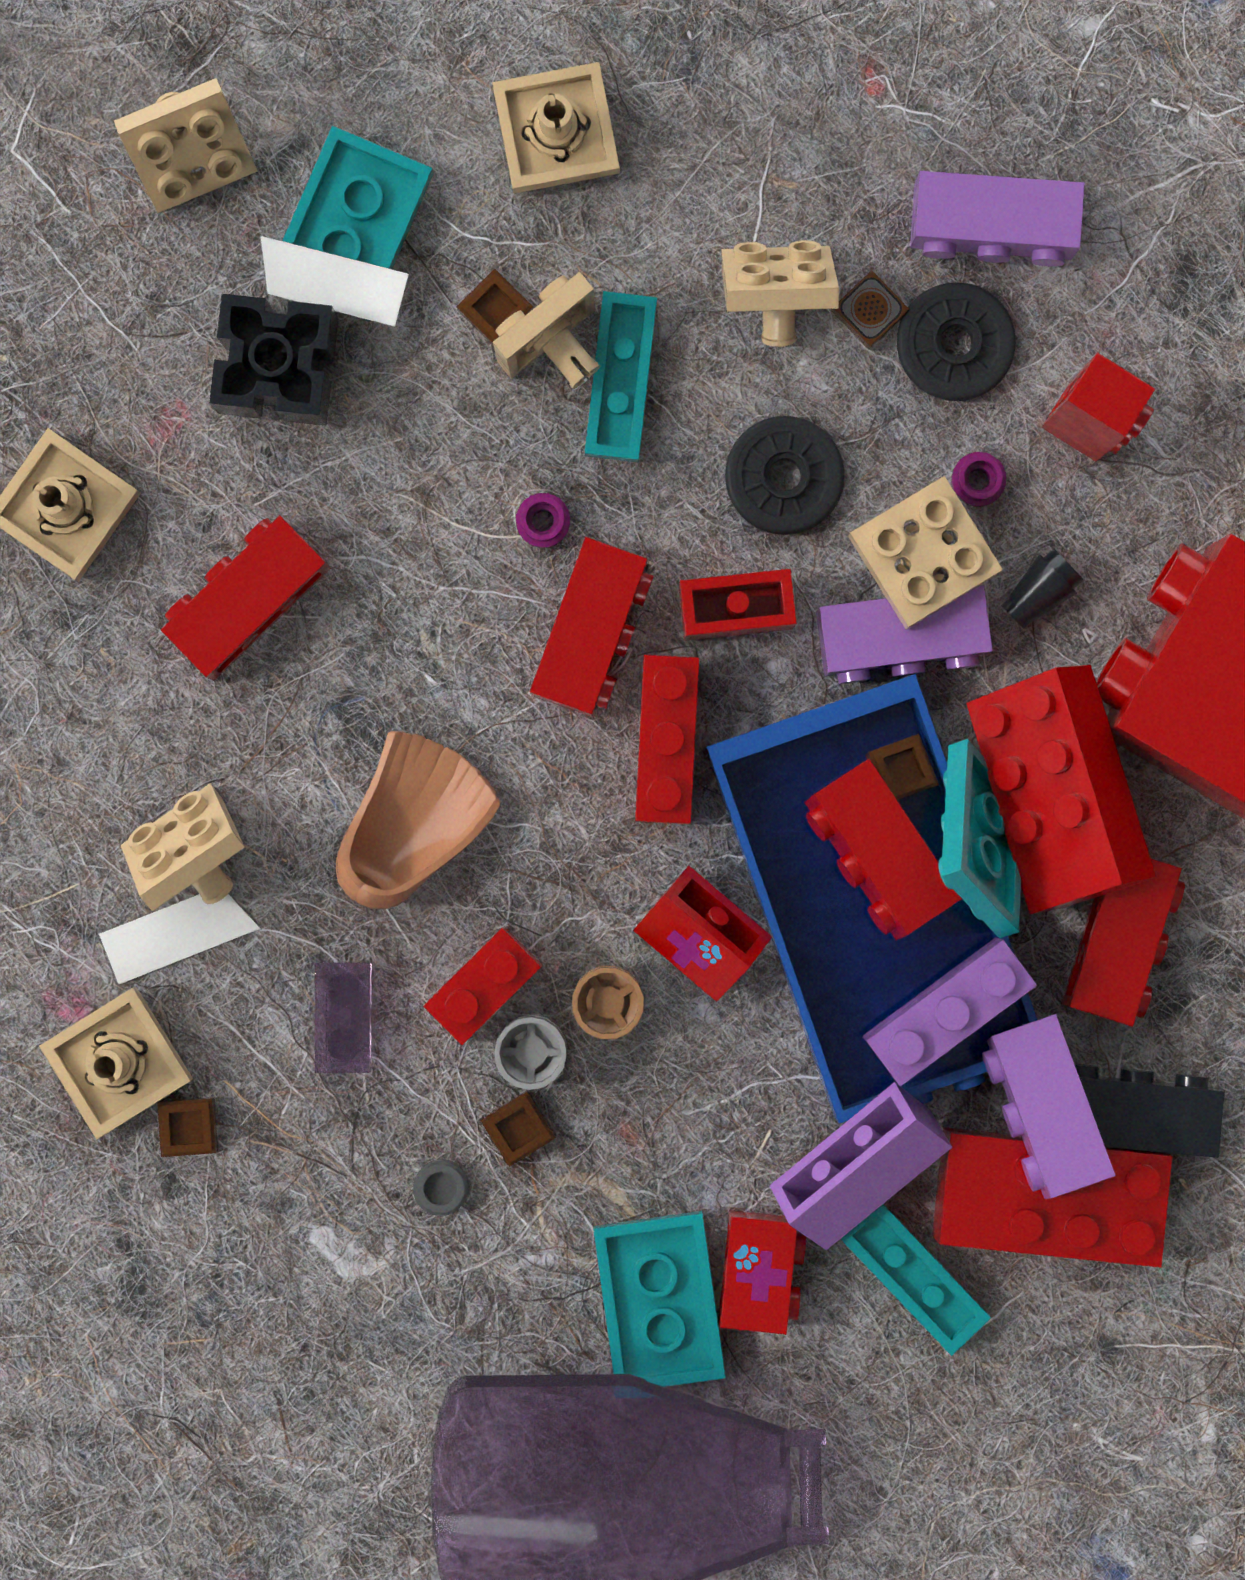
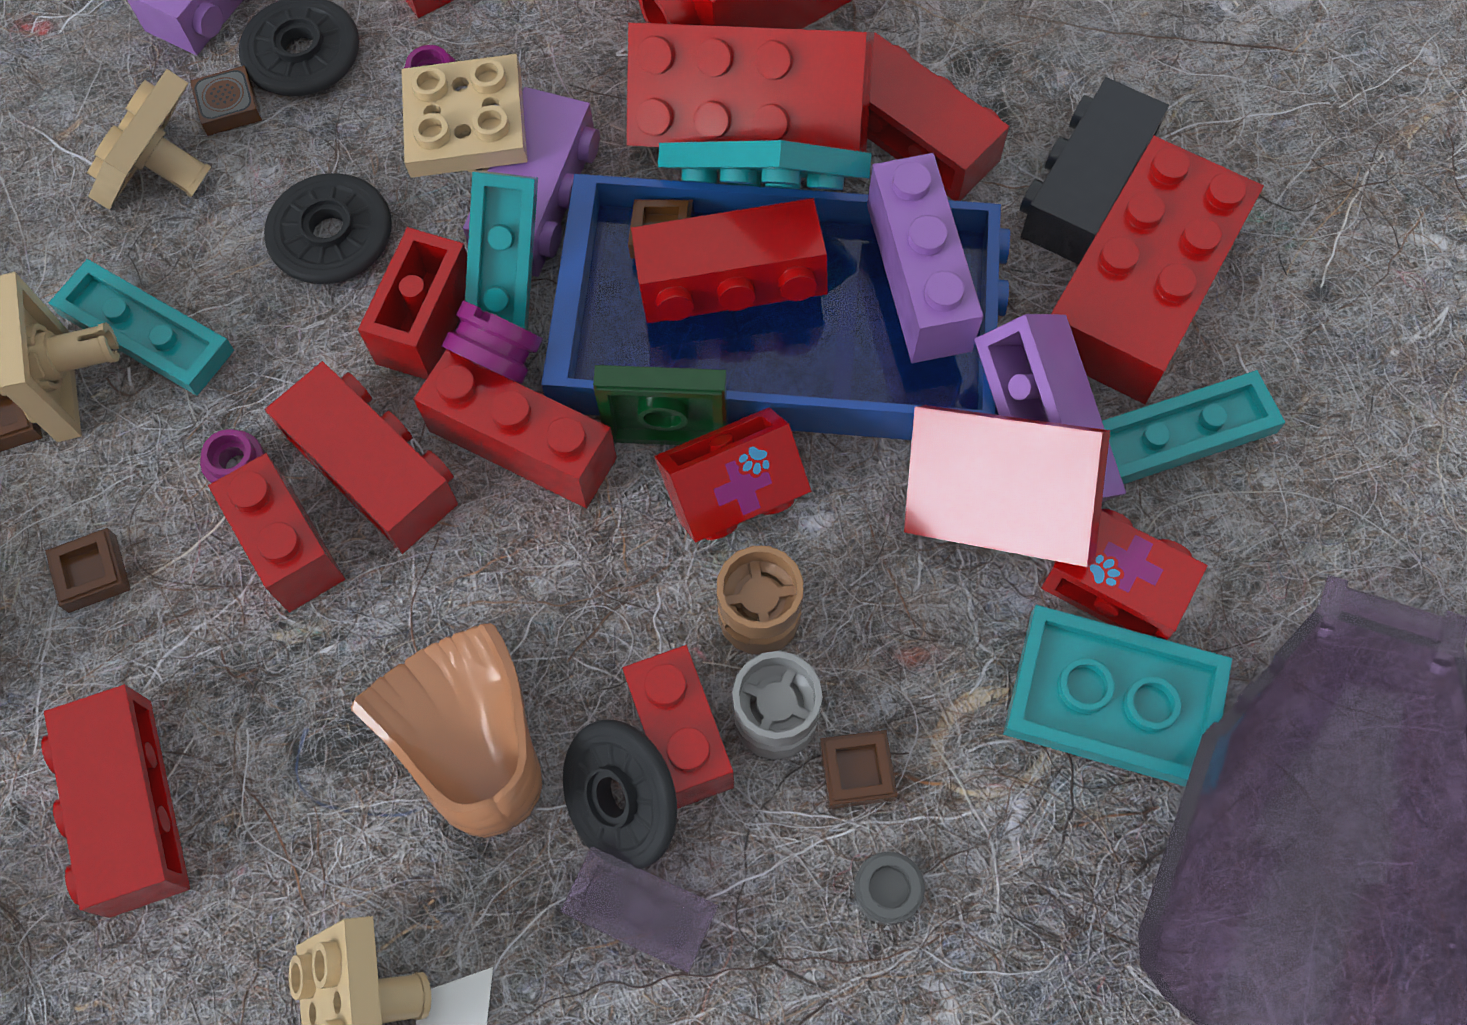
camera: 60 degrees left, 20 degrees down
medium lavender brick [982,1014,1116,1199] -> none
black cone [1001,548,1084,629] -> none
none -> reddish brown tile [45,528,131,613]
none -> red brick [208,453,346,613]
none -> magenta wheel [442,301,543,384]
none -> teal plate [465,170,538,331]
none -> black wheel [563,719,677,870]
none -> dark green tile [593,365,728,445]
none -> tile [904,405,1110,567]

